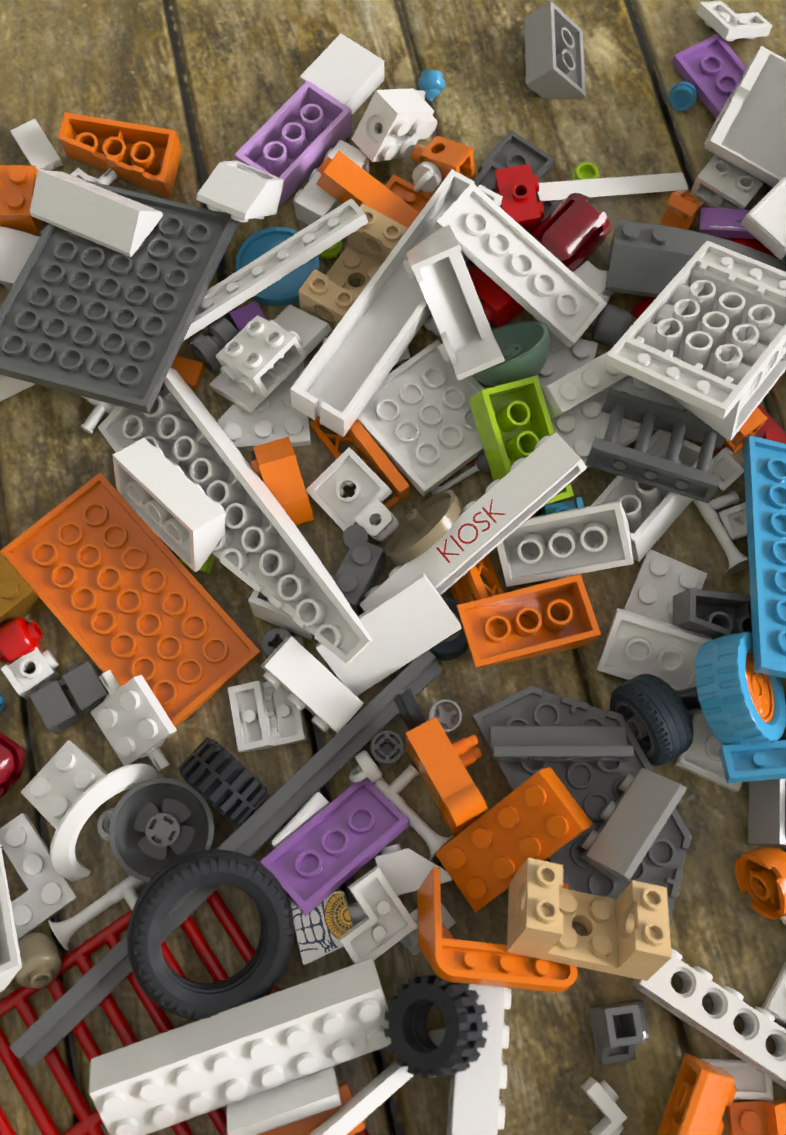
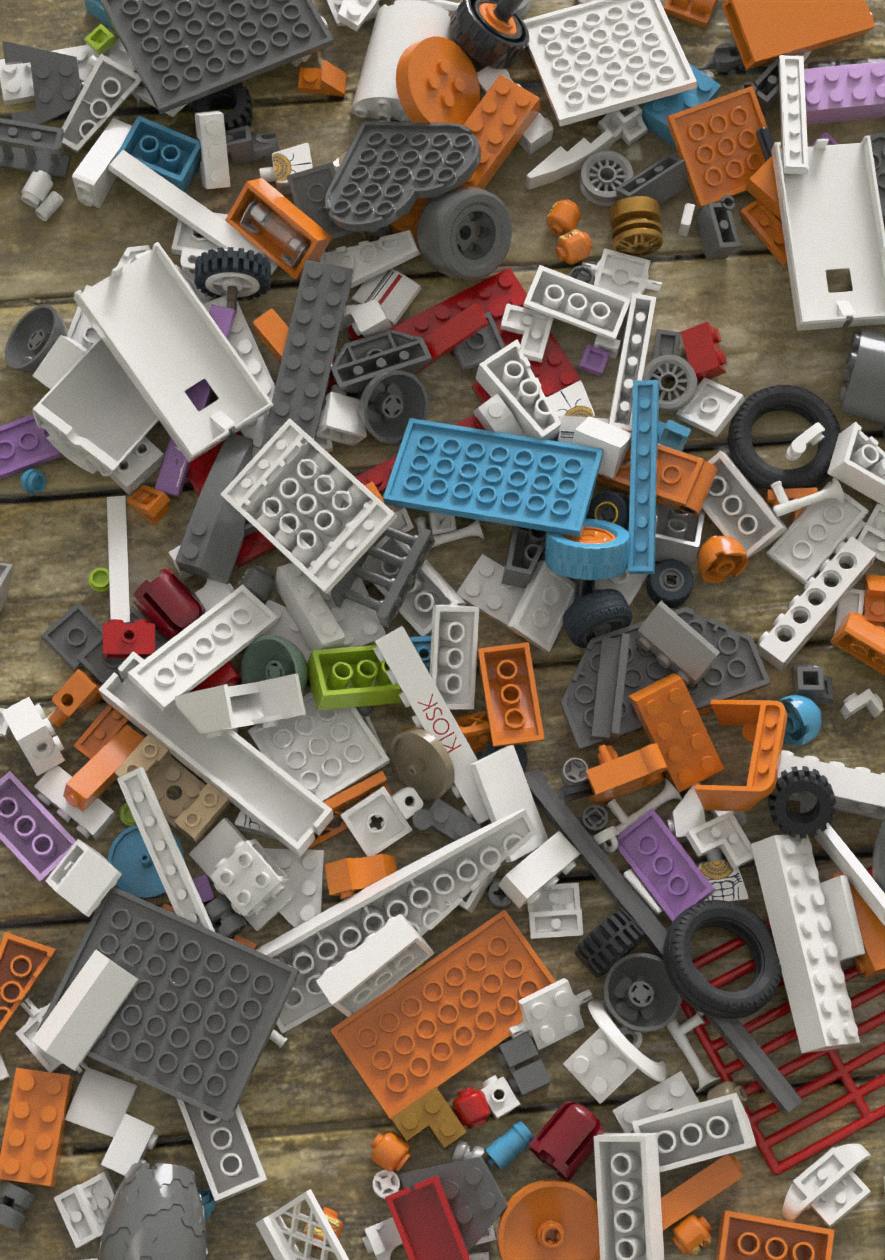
camera: 85 degrees left, 0 degrees up
white tile [412,161,442,193] -> none
tan plate [507,858,672,981] -> none
none -> black wheel [646,559,694,608]
none -> dark azure cylinder [778,694,822,748]

